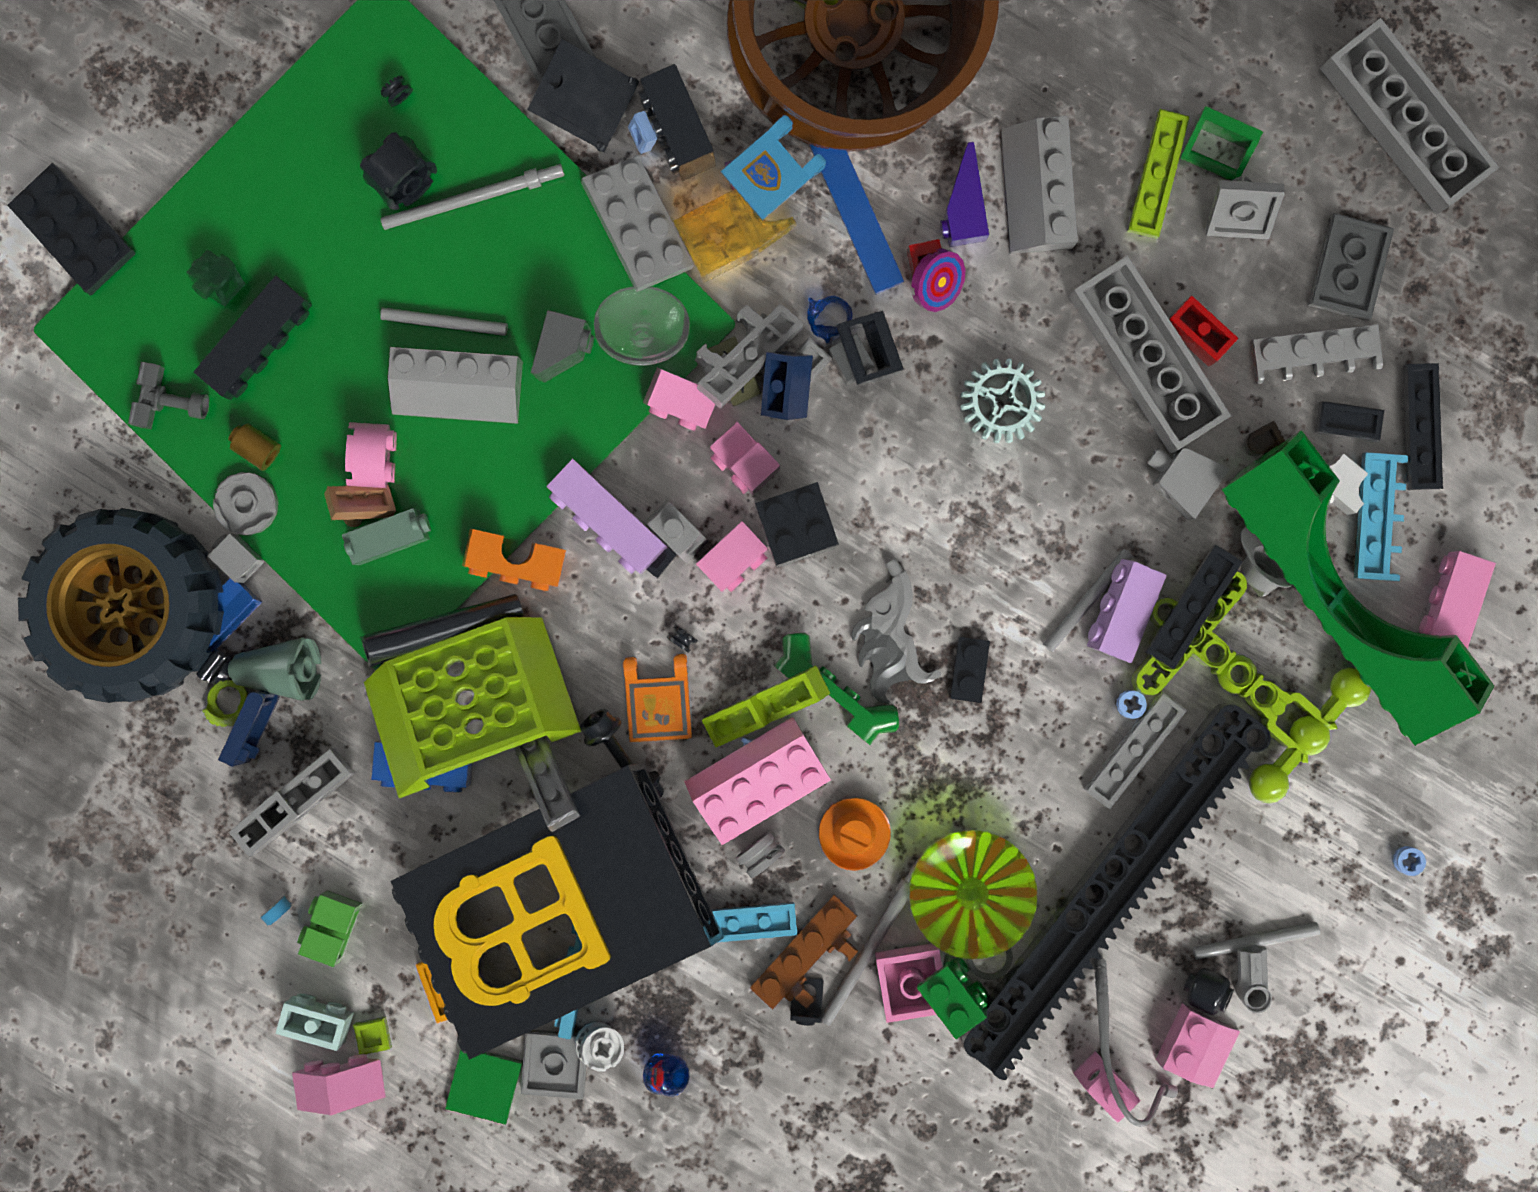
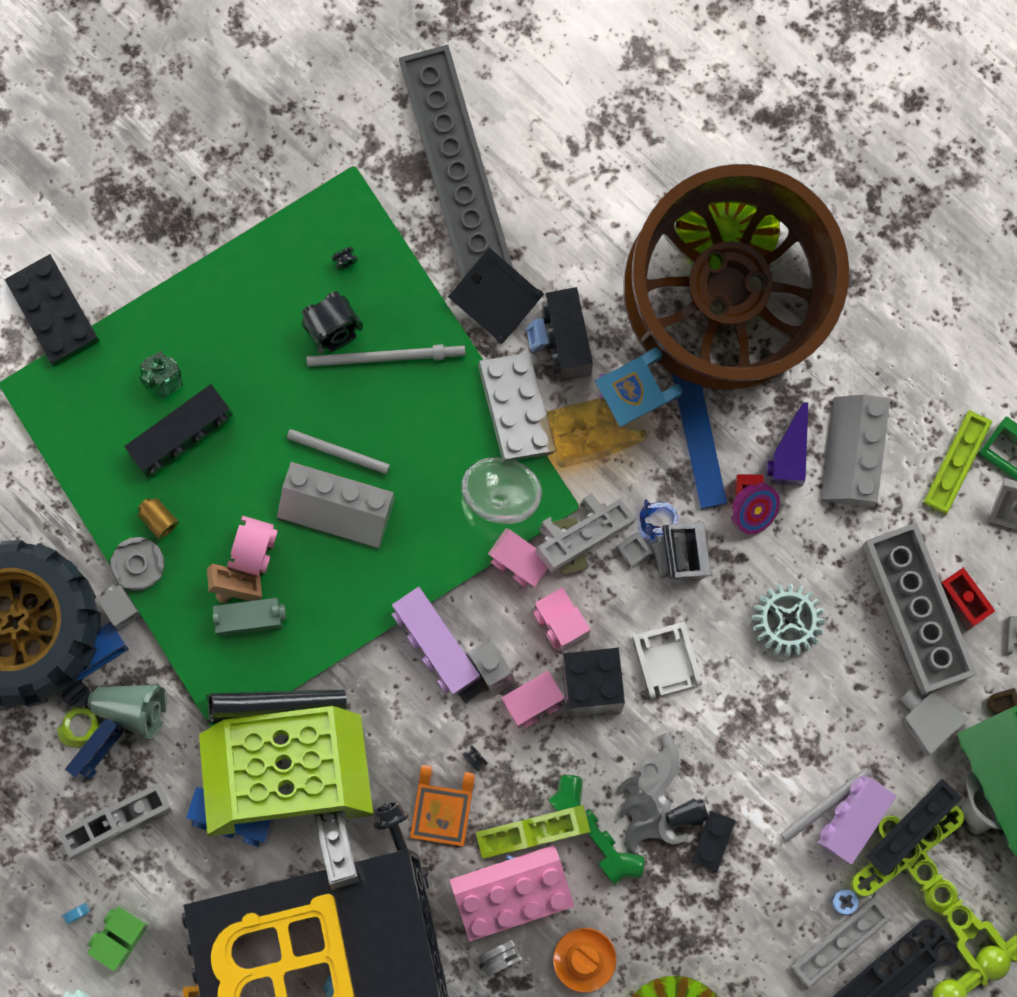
camera: 10 degrees right, 10 degrees down
dark grey bar [128,362,209,429] -> none
orange arch [462,529,566,591] -> none
dark grey slope [531,310,595,382] -> none
dark blue brick [760,351,813,420] -> none
none -> white container [632,622,702,699]
none -> black cone [665,798,708,828]

